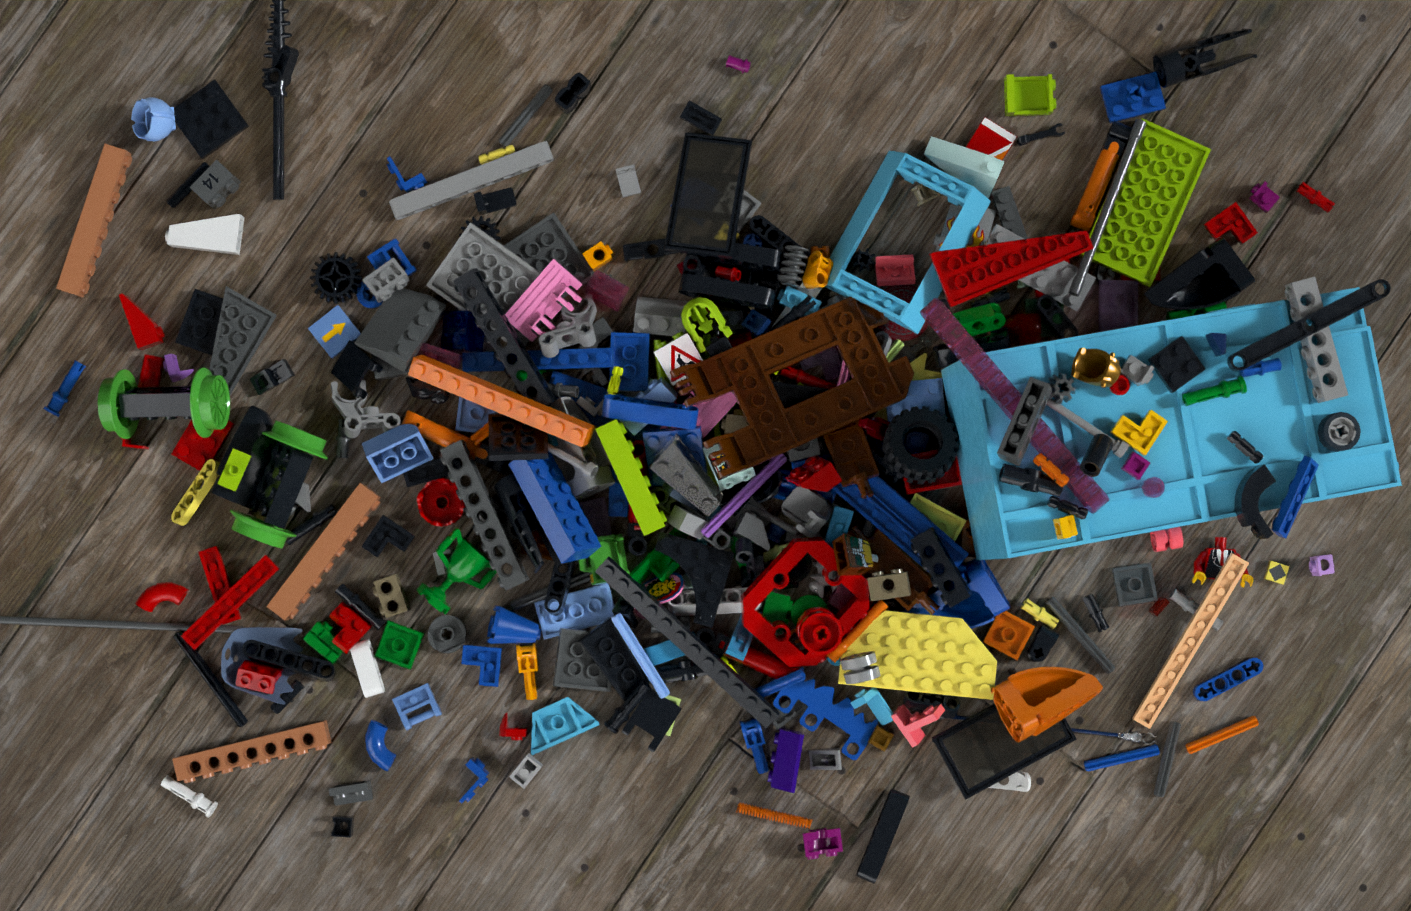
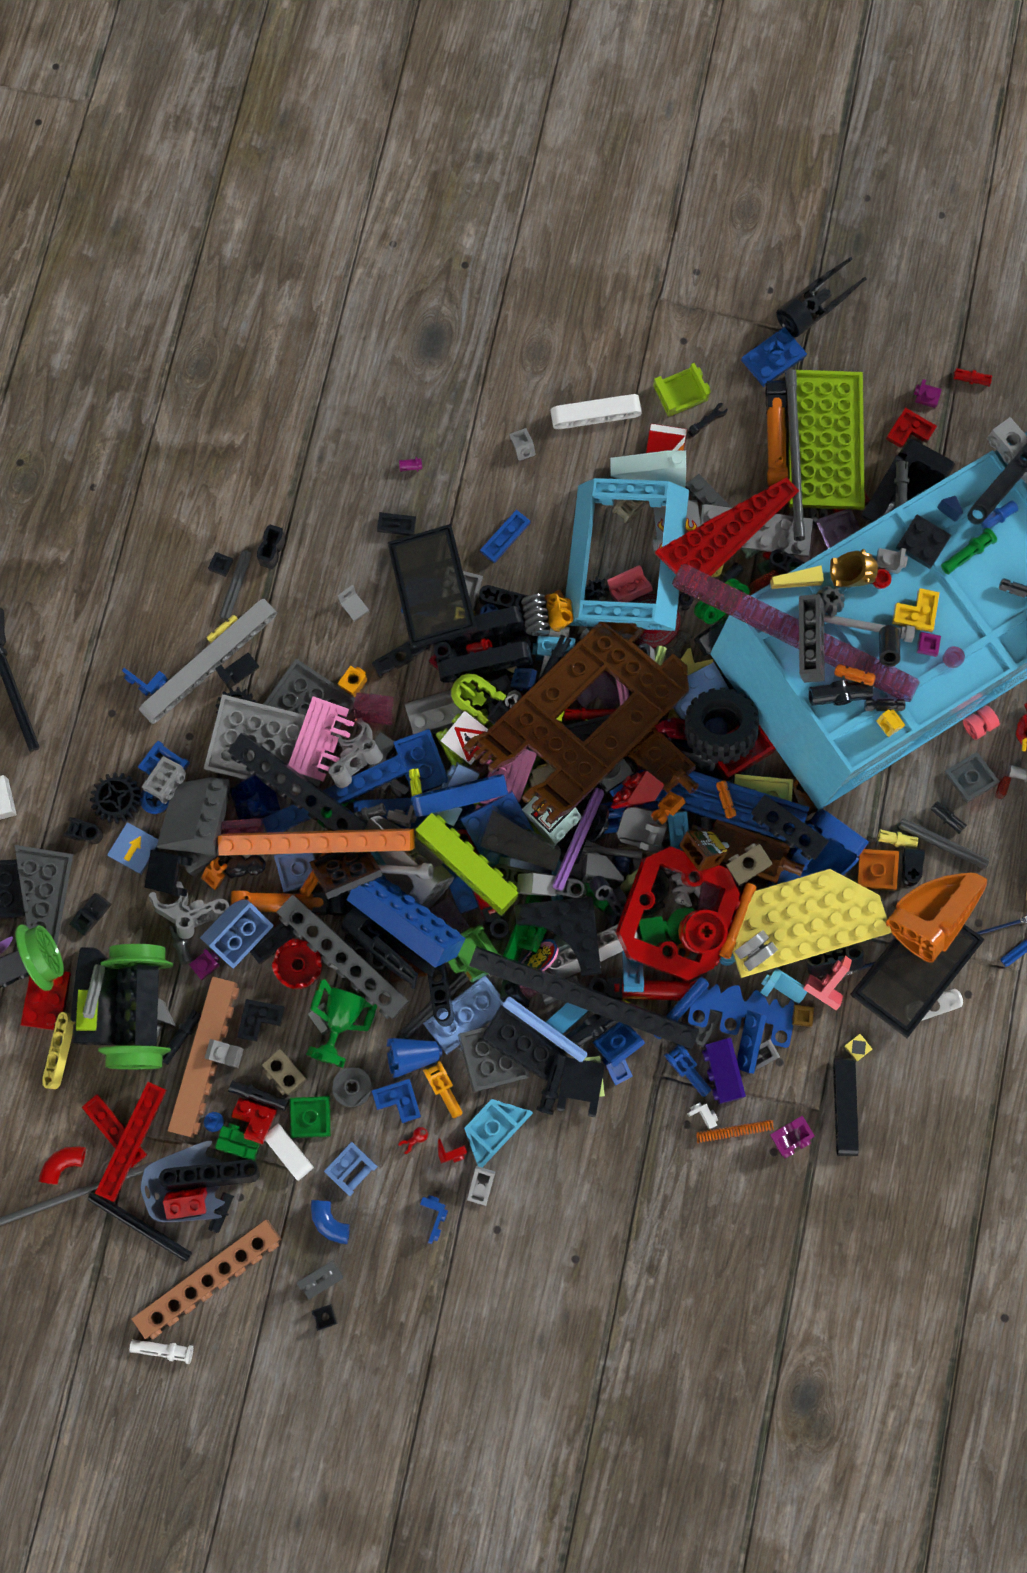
camera: 20 degrees left, 10 degrees down
none -> black piece [63,817,103,844]
none -> light grey axle [83,964,105,1019]
none -> magenta bracket [189,949,220,980]
none -> orange plate [201,857,227,890]
none -> blue plate [204,1112,224,1132]
none -> light grey slope [205,1039,244,1068]
none -> black plate [208,552,233,577]
none -> red arm [398,1127,428,1154]
none -> blue plate [480,510,531,564]
none -> light grey pin [505,690,522,708]
none -> light grey bracket [509,428,536,461]
none -> white beam [550,394,642,429]
none -> blue tile [592,1022,645,1067]
none -> blue bracket [602,1057,633,1085]
none -> orange plate [651,792,686,825]
none -> white bracket [687,1103,718,1130]
none -> orange axle [716,780,736,819]
none -> blue plate [737,1010,767,1074]
none -> light yellow piece [770,565,824,589]
none -> tile [844,1034,873,1062]
none -> dark grey pin [894,461,909,509]

